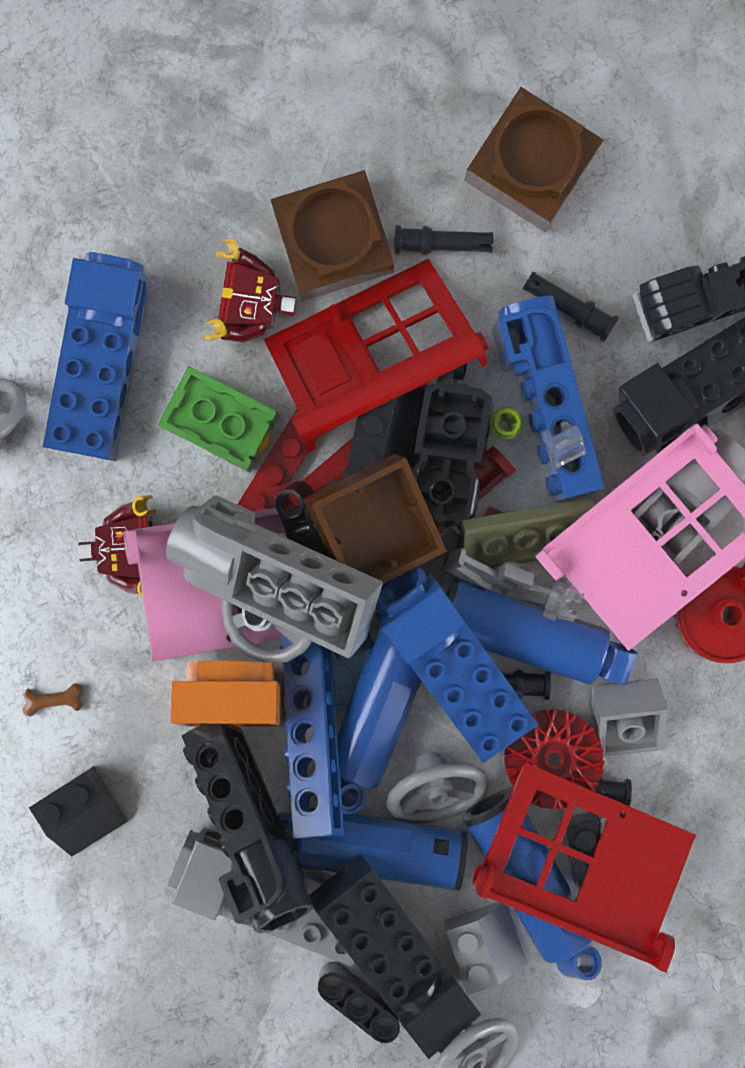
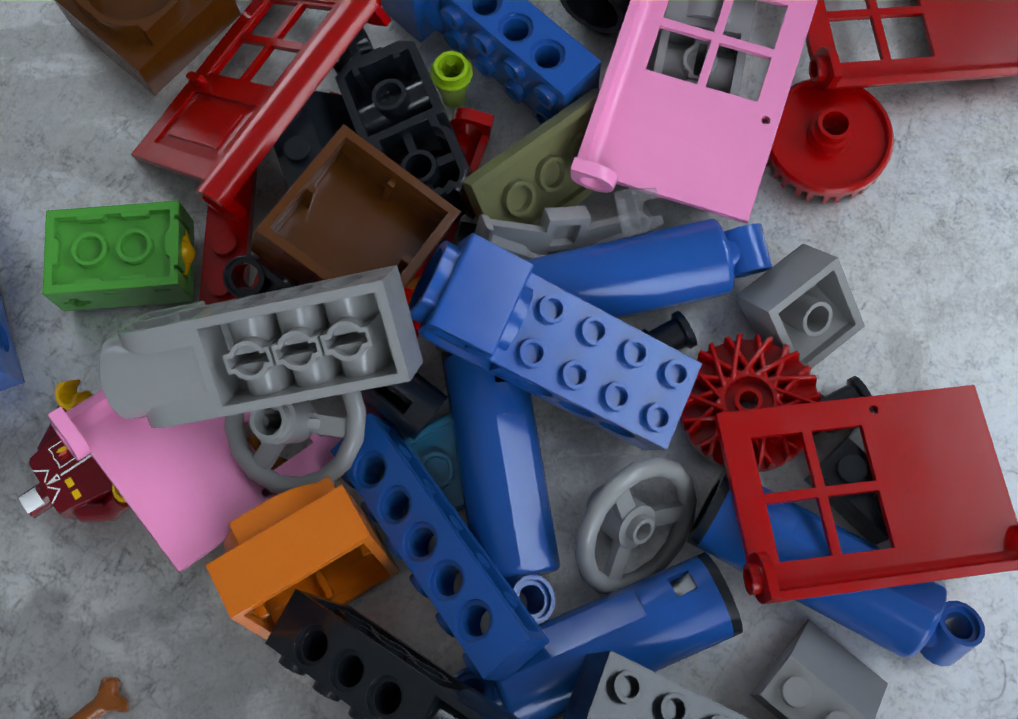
camera: 35 degrees left, 15 degrees down
dark red torso [204,238,297,343] -> none
clear tile [542,421,586,469] -> none

